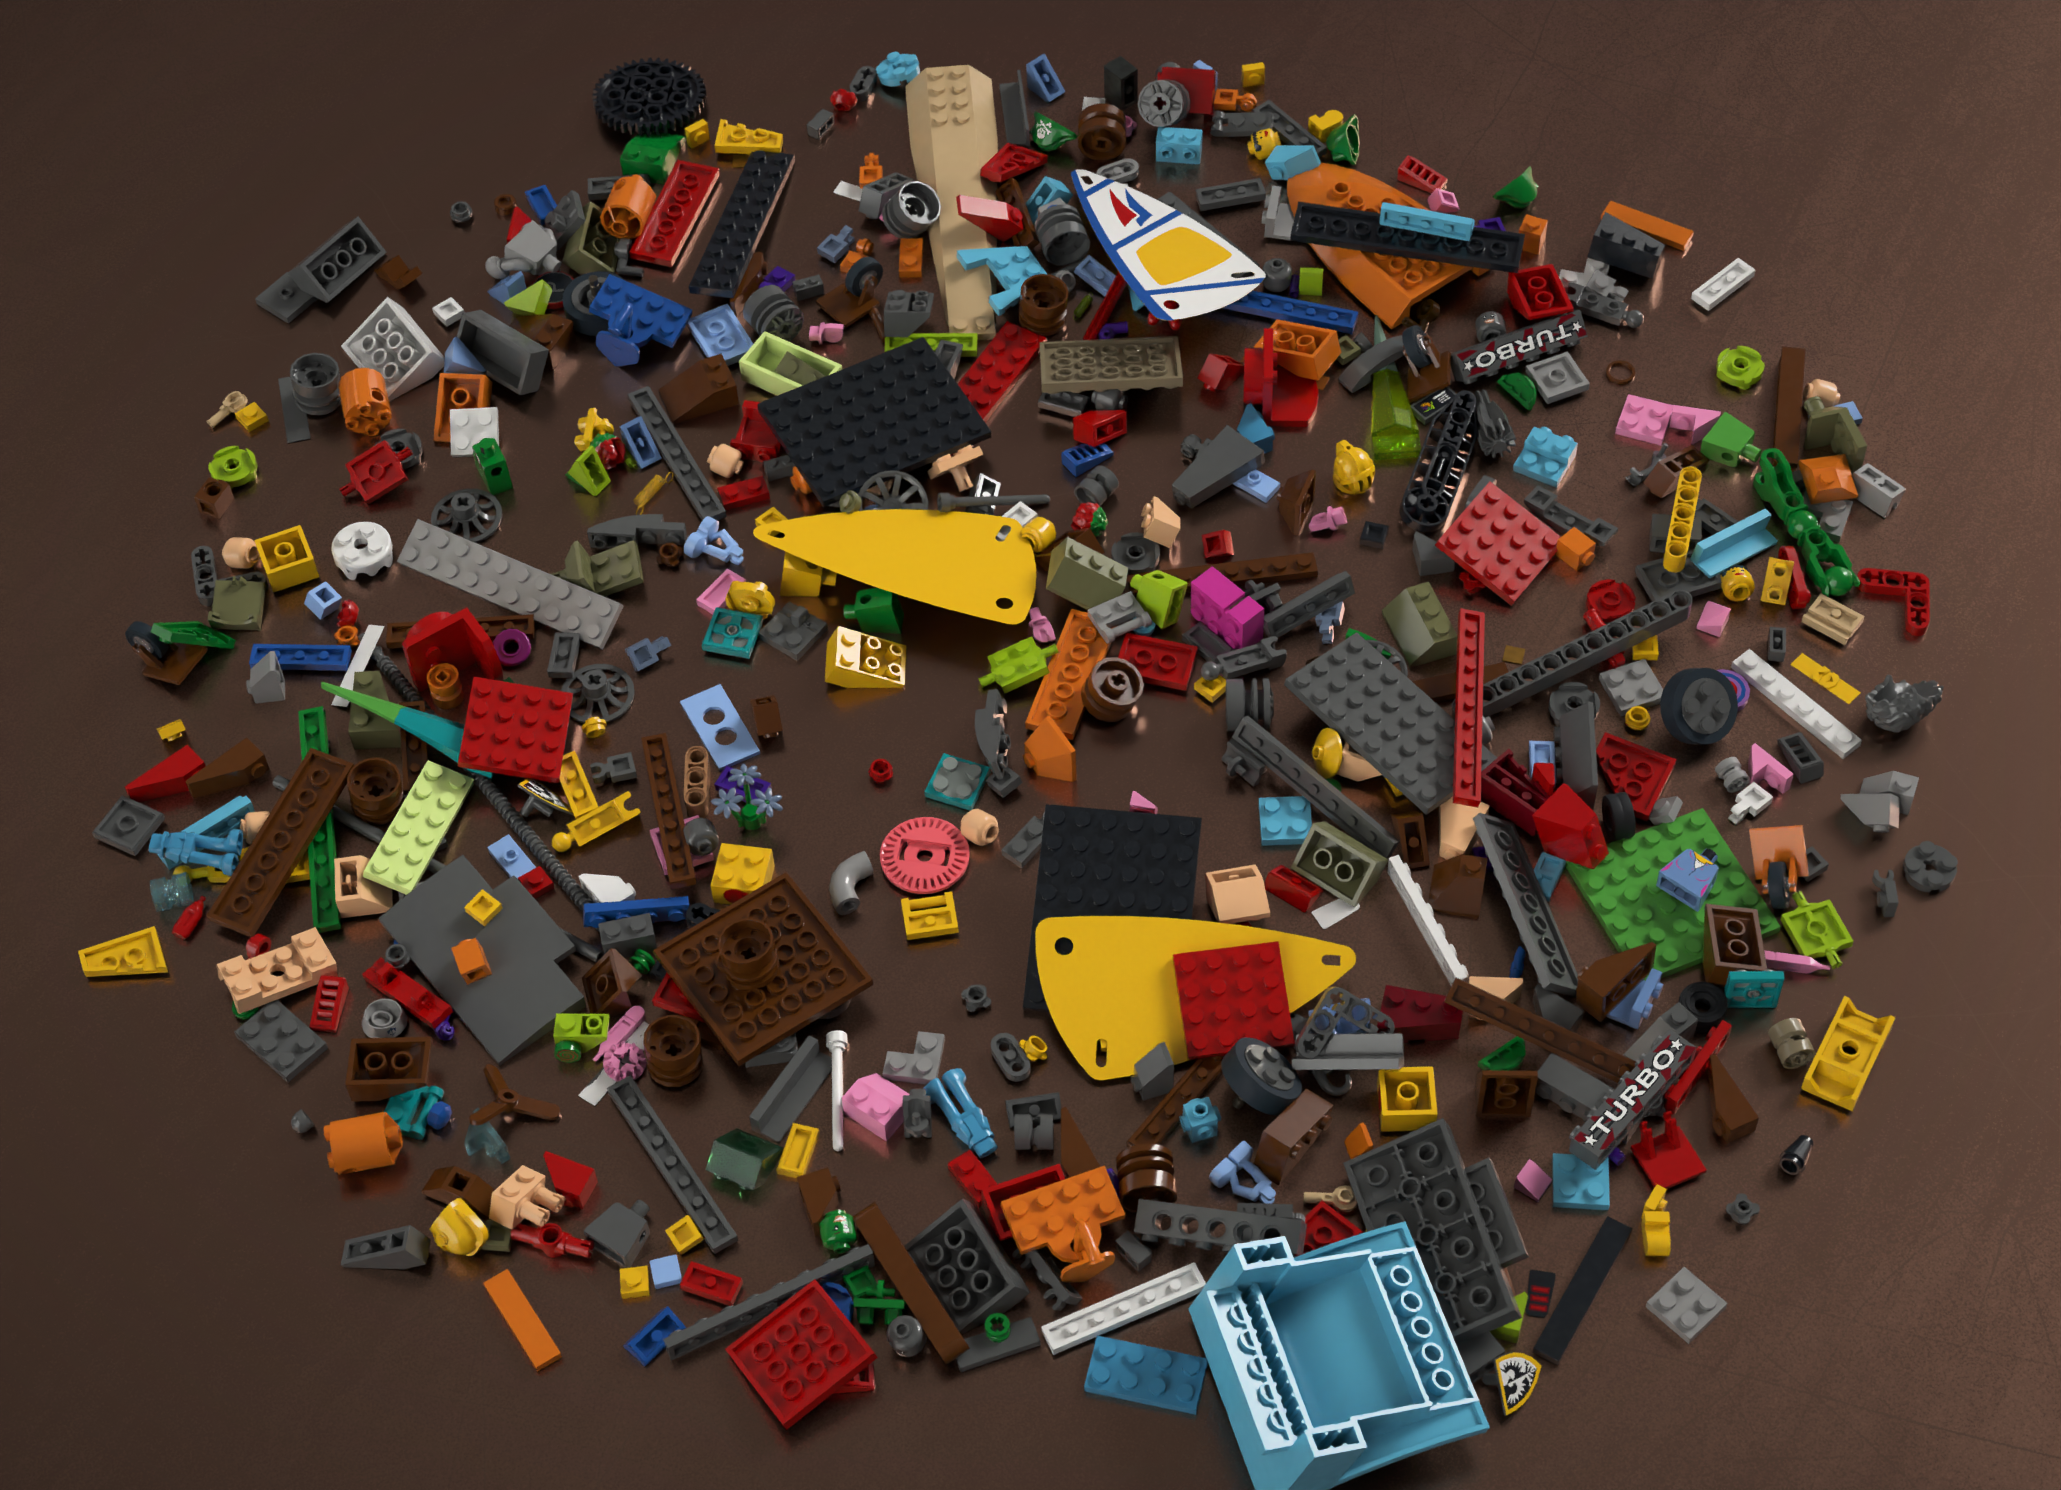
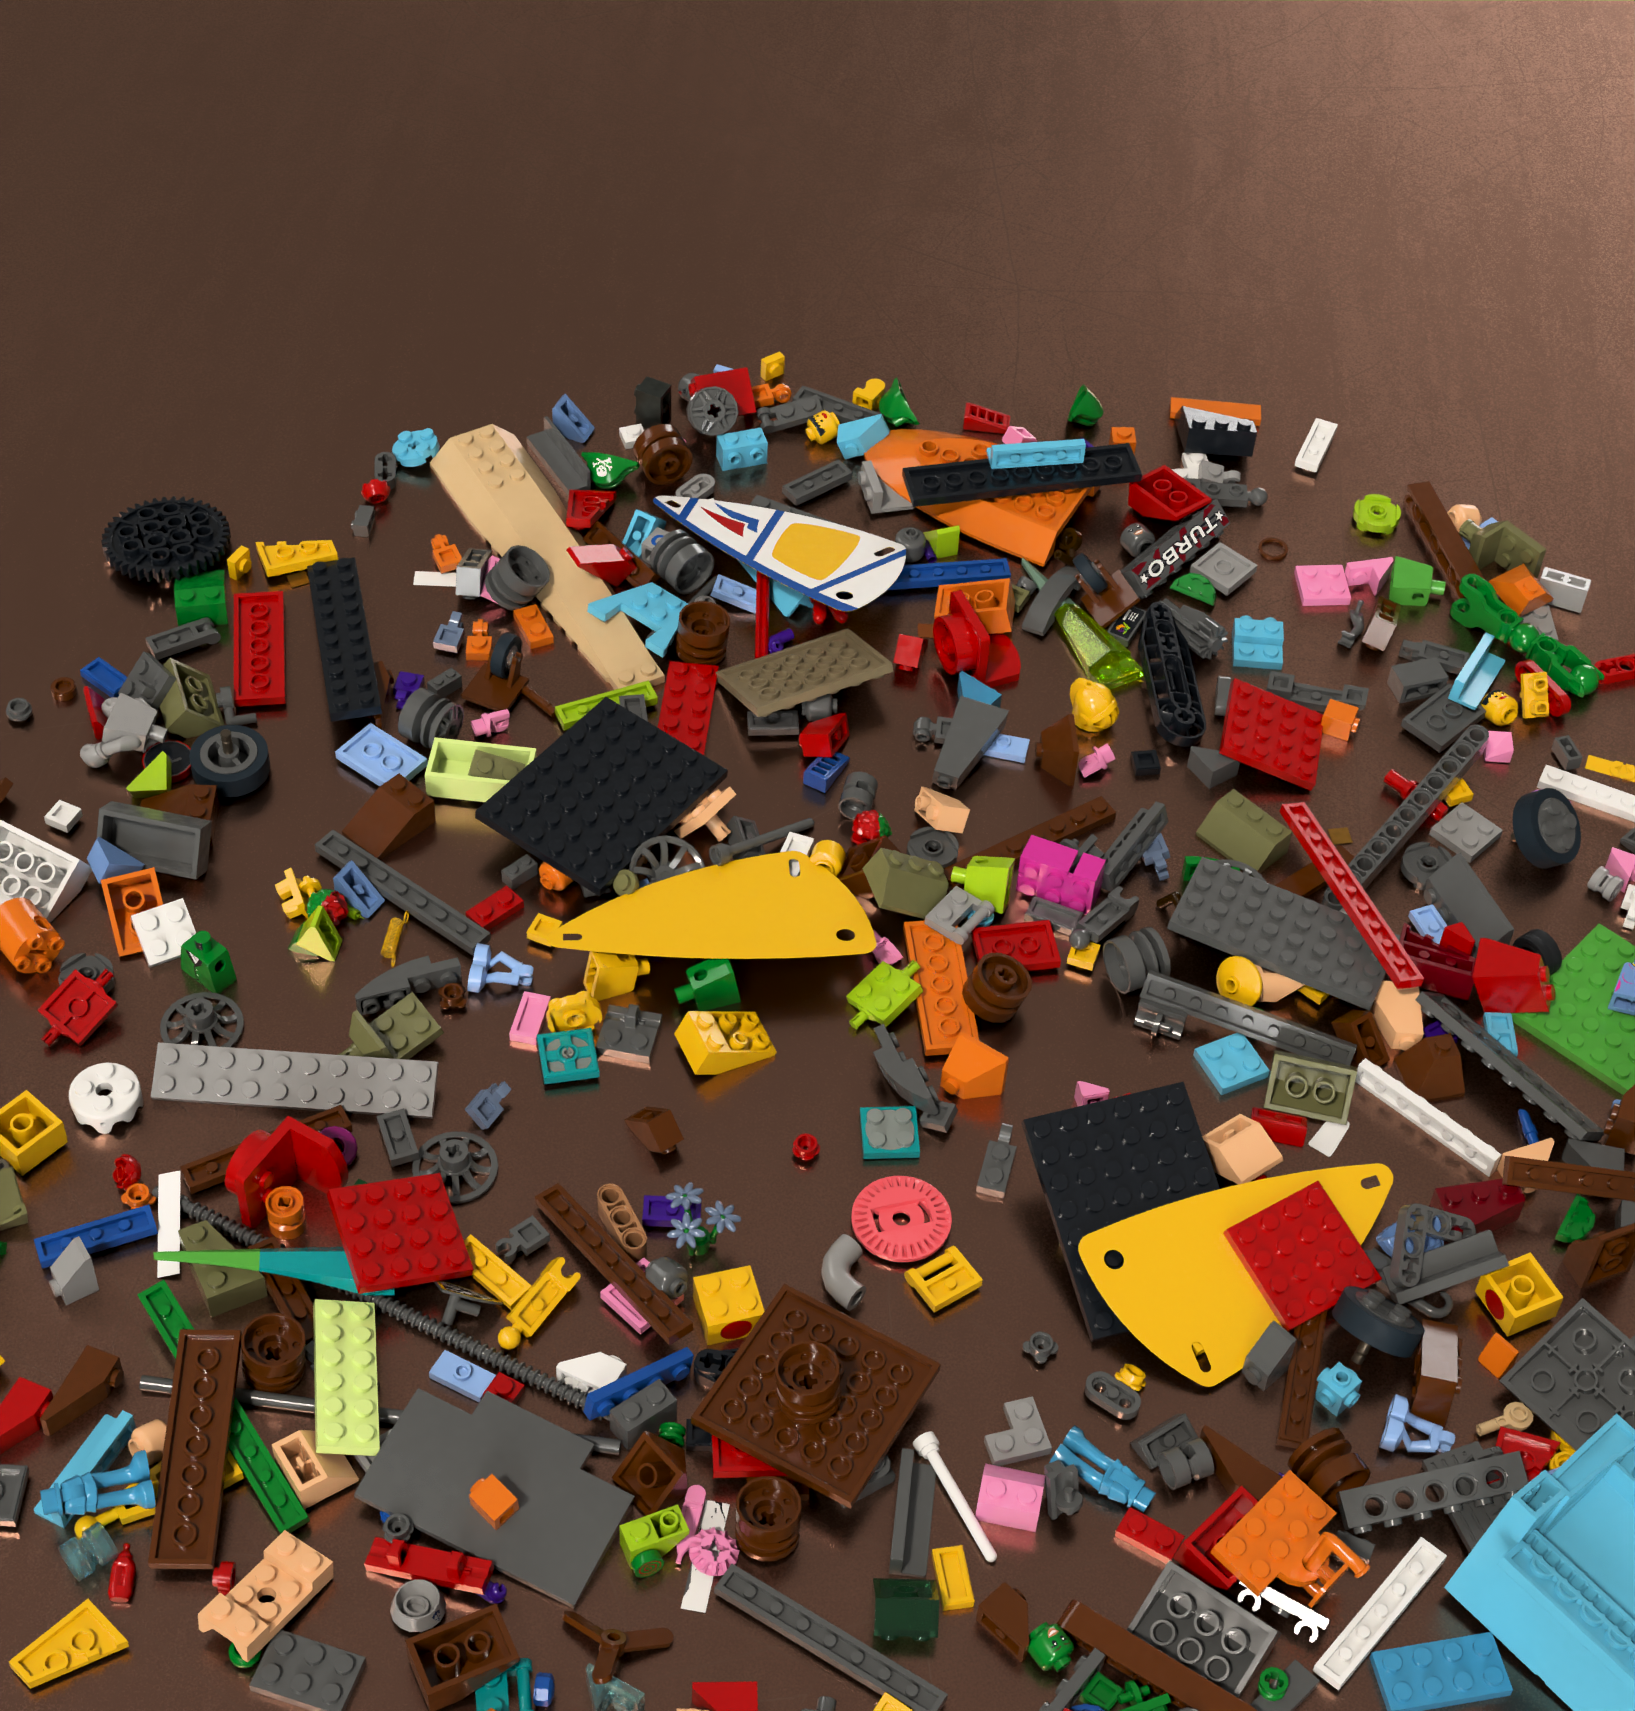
camera: 30 degrees left, 5 degrees down
light blue plate [304,581,342,620] -> none
red slope [309,975,349,1033] -> none
yellow plate [464,889,503,926] -> none
medium blue slope [487,271,526,305] -> none
yellow plate [581,717,607,738] -> none
blue plate [589,274,693,367] -> none
orange cylinder [600,174,656,239] -> none
light blue piece [680,684,760,771] -> none
light nougat head [707,444,744,478] -> none
red panel [730,400,783,462] -> none
dark grey slope [884,290,934,337] -> none
light nougat head [960,809,999,846] -> none
lime piece [1073,292,1093,320] -> none
red slope [1202,530,1234,559] -> none
red plate [1459,572,1486,593] -> none
red tile [1586,579,1636,623] -> none
red plate [1596,732,1677,821] -> none
yellow plate [1625,706,1650,730] -> none
light grey plate [1649,796,1683,825] -> none
yellow beam [1663,466,1702,573] -> none
tan plate [1801,594,1864,645] -> none

